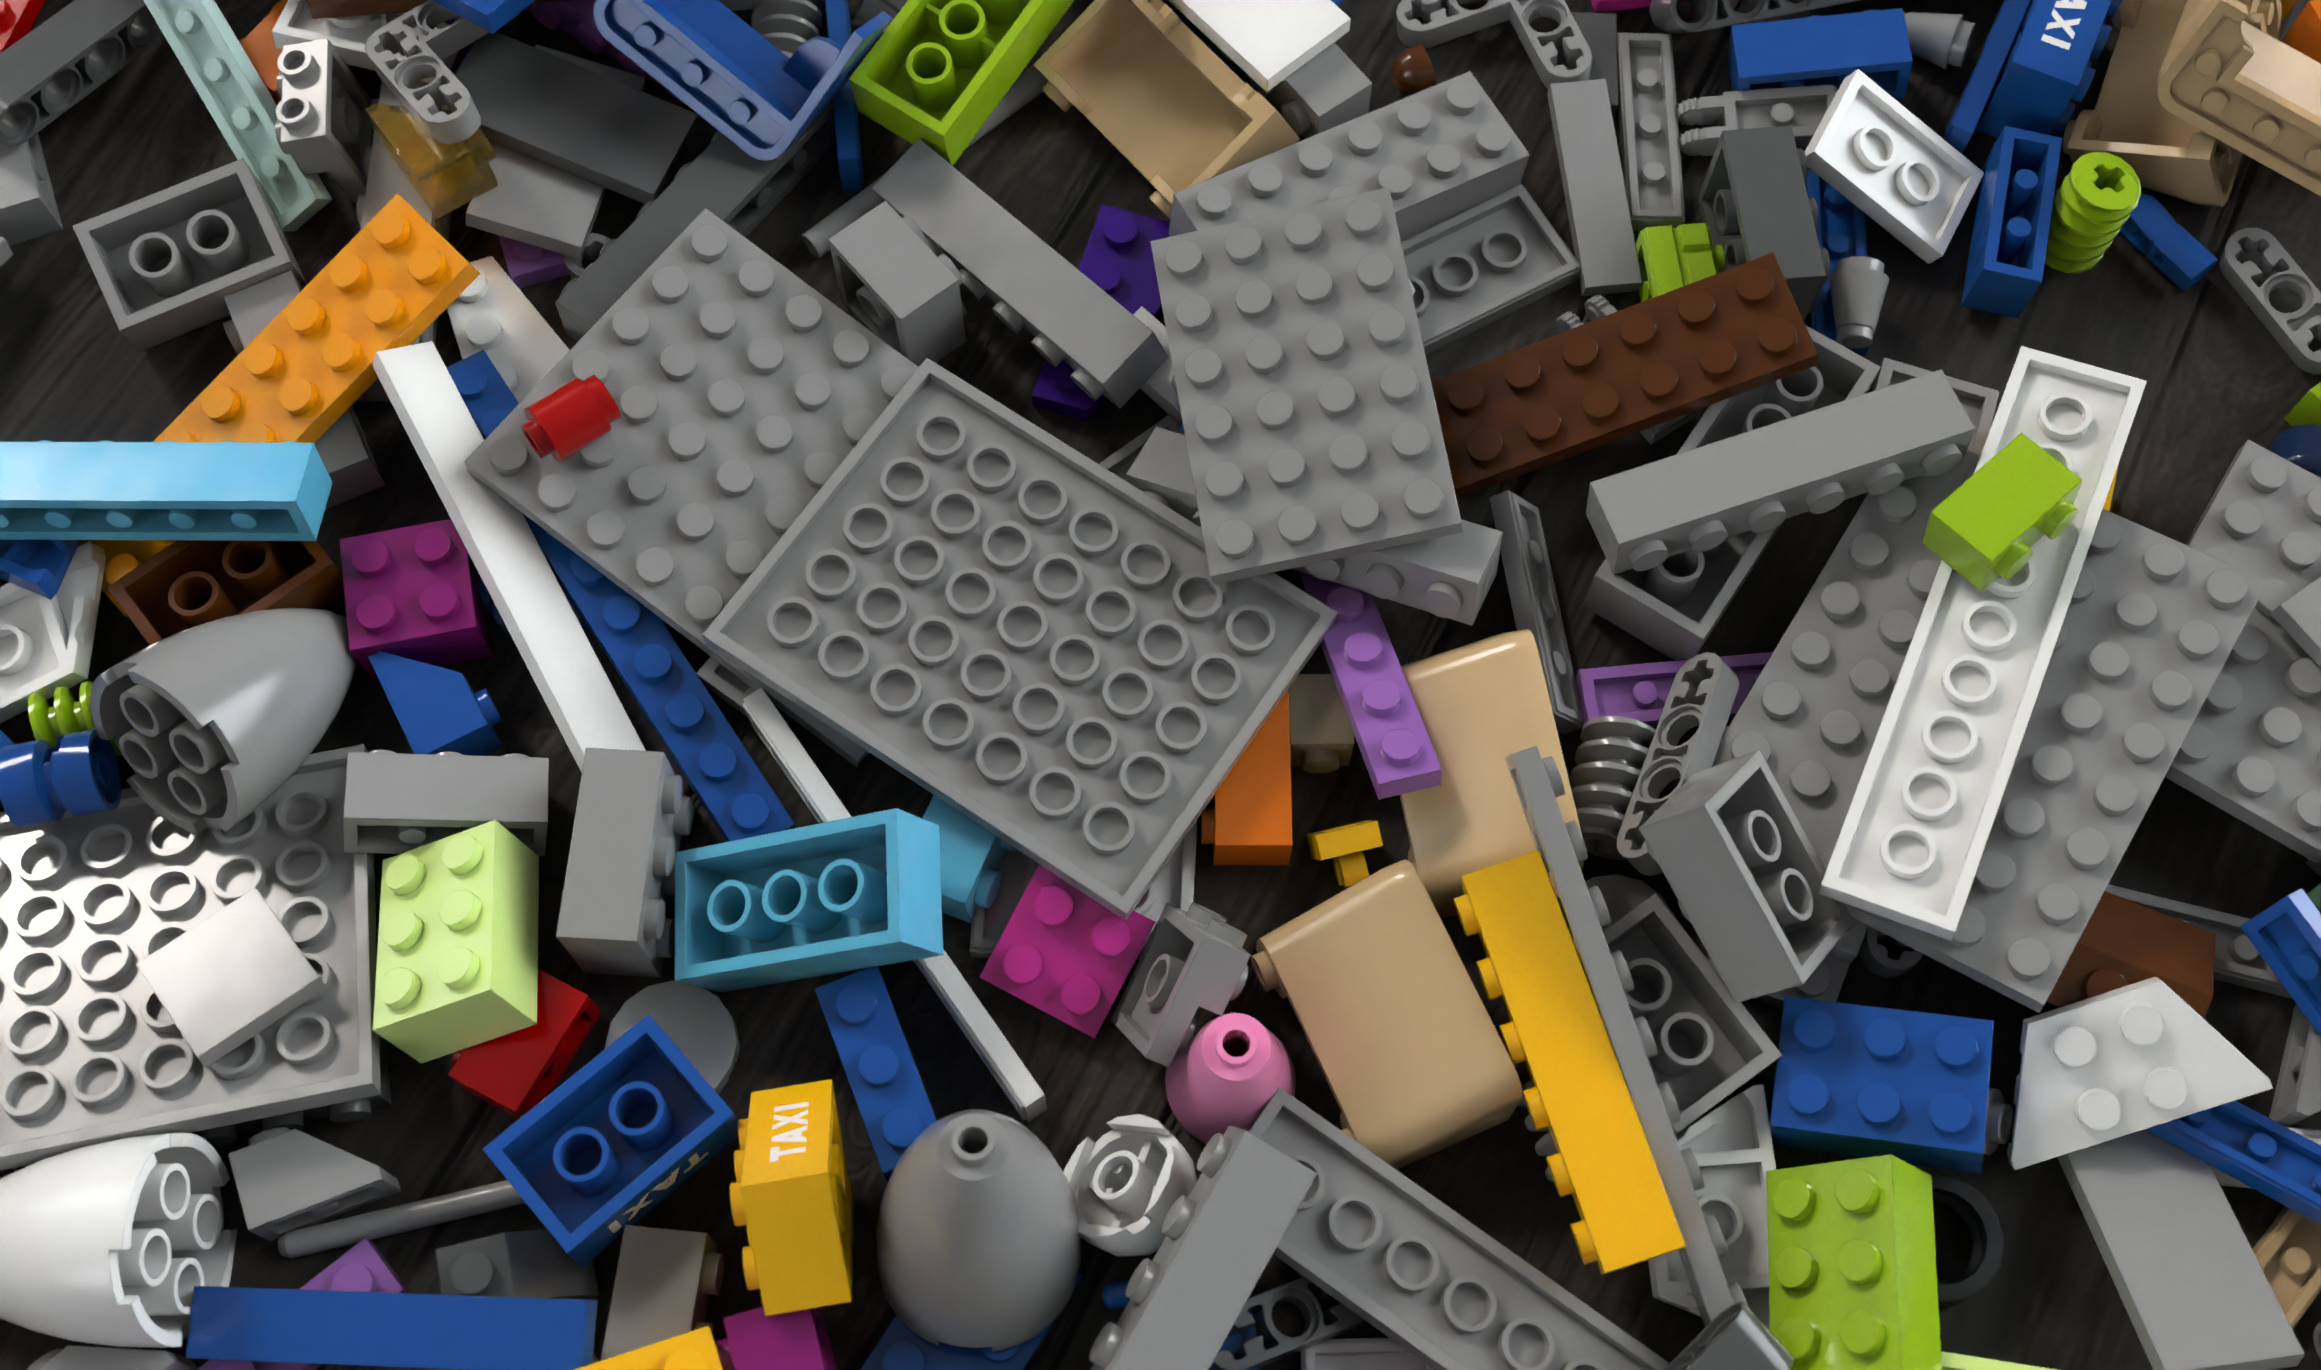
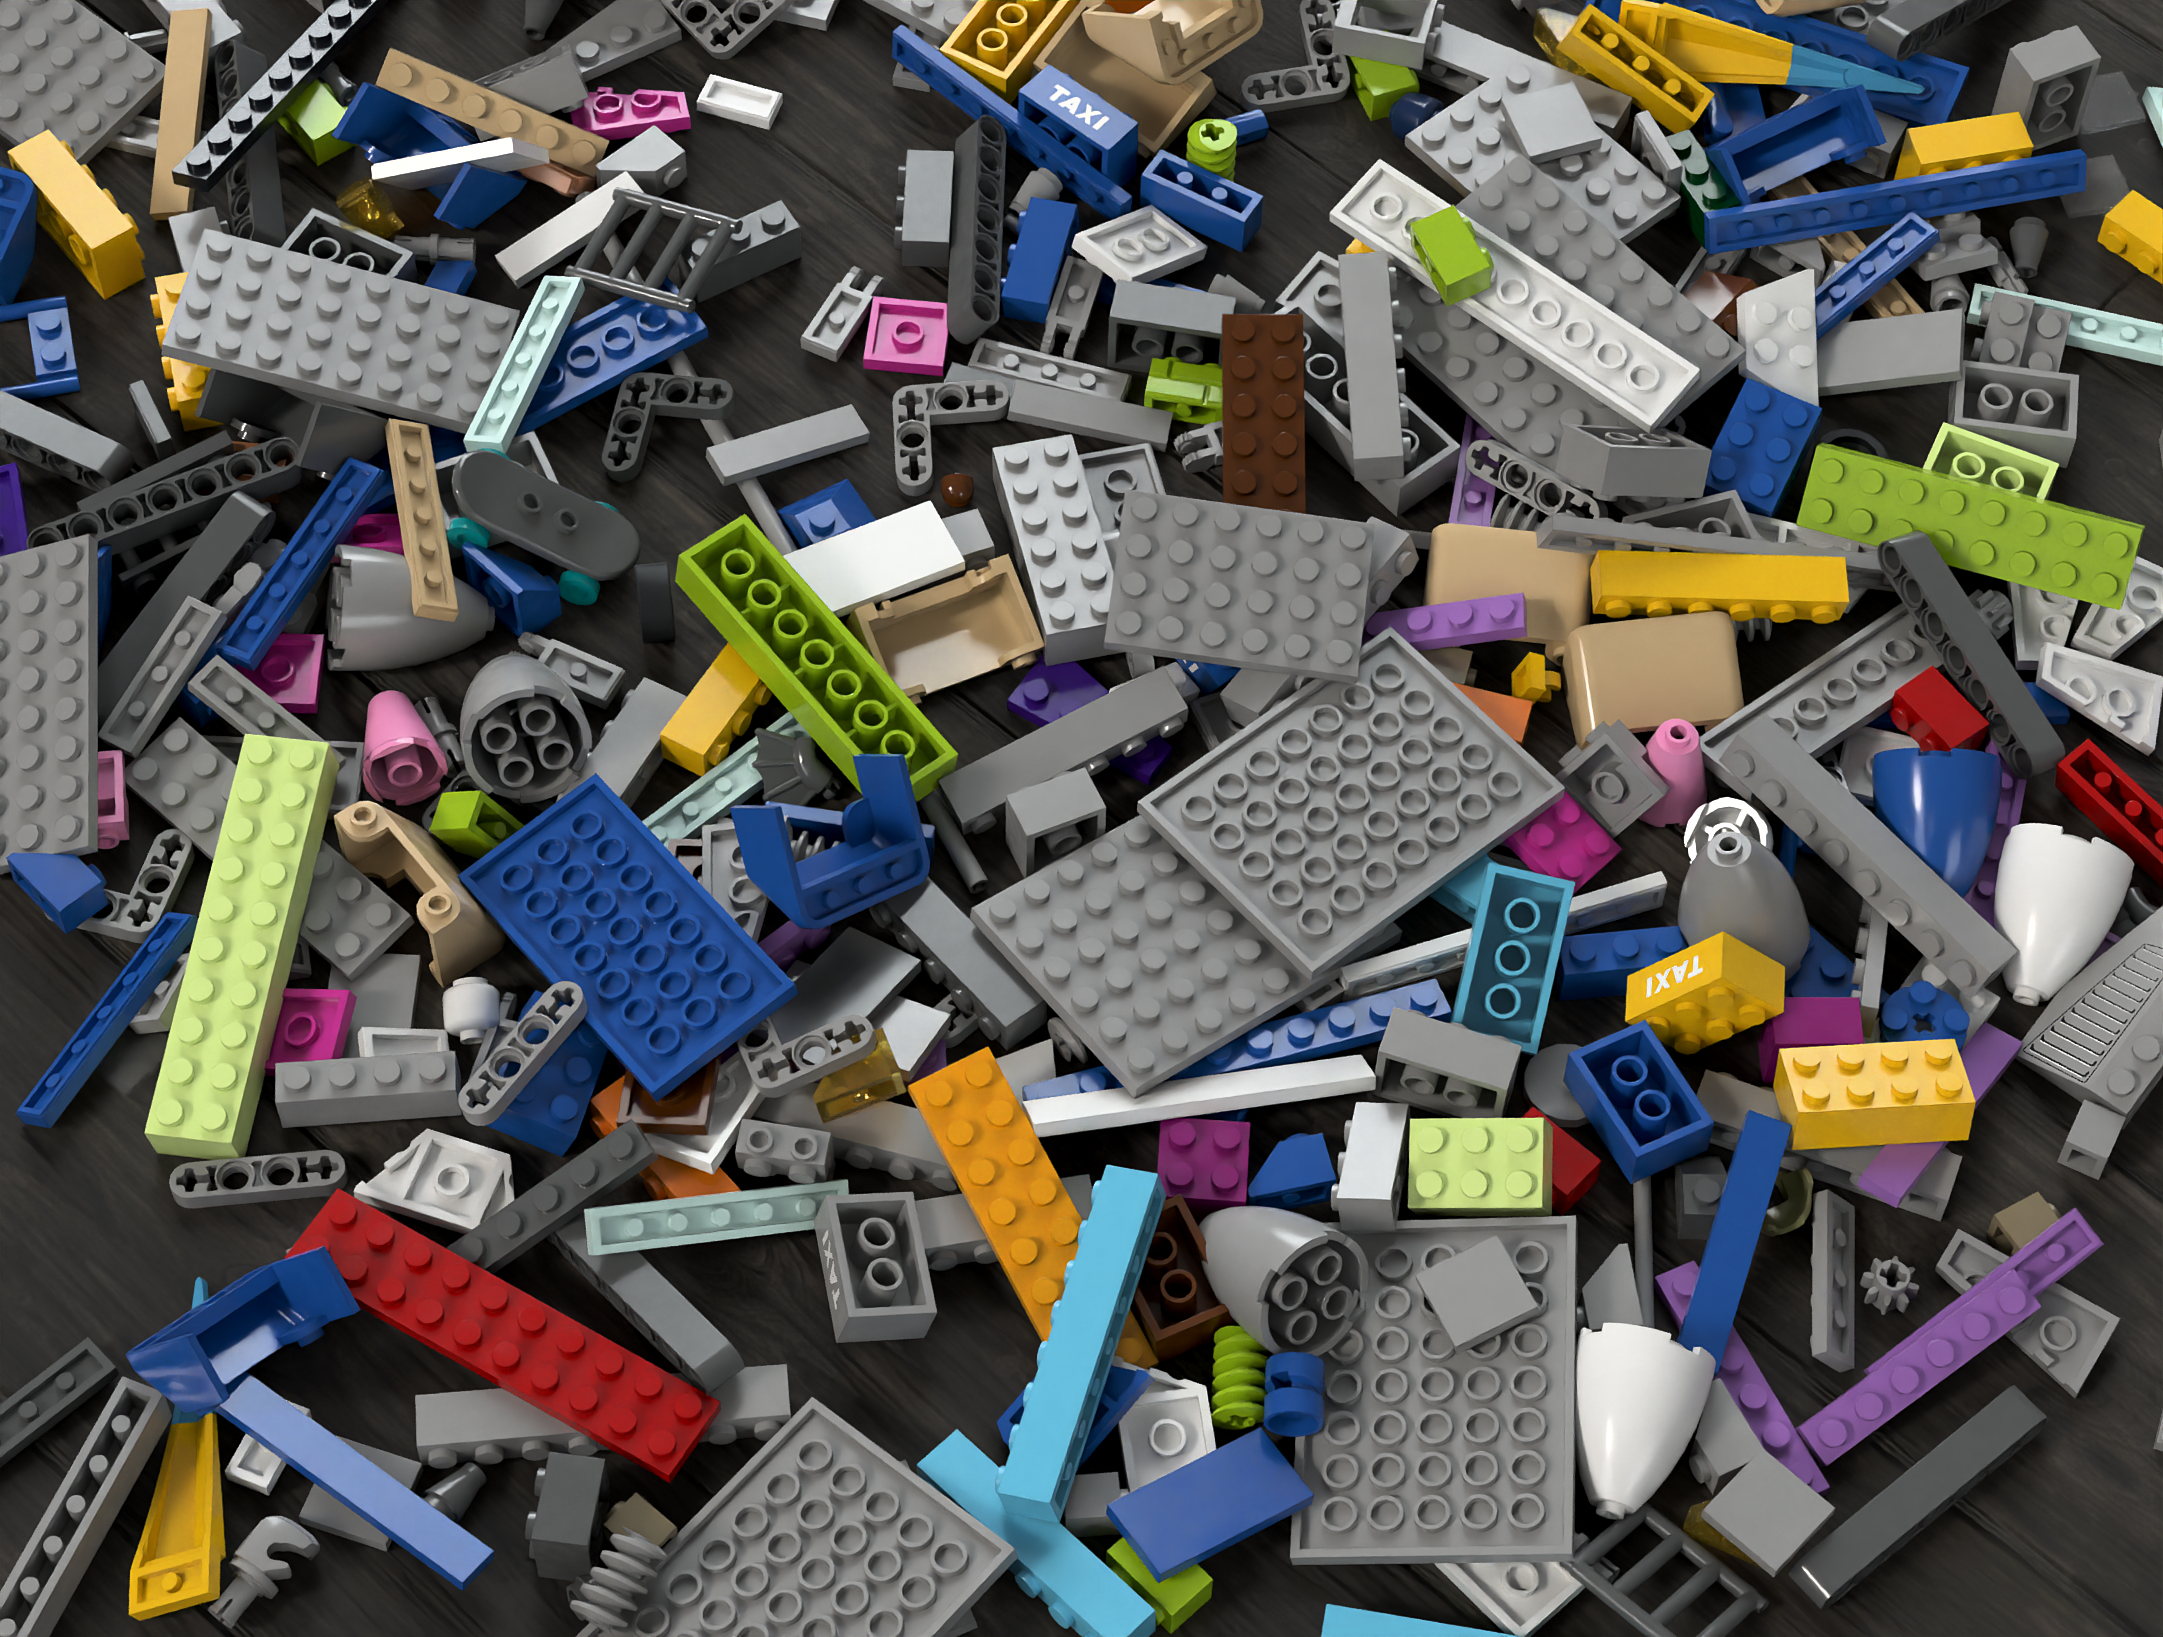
camera: 75 degrees left, 10 degrees down
red brick [521,375,621,462] -> none

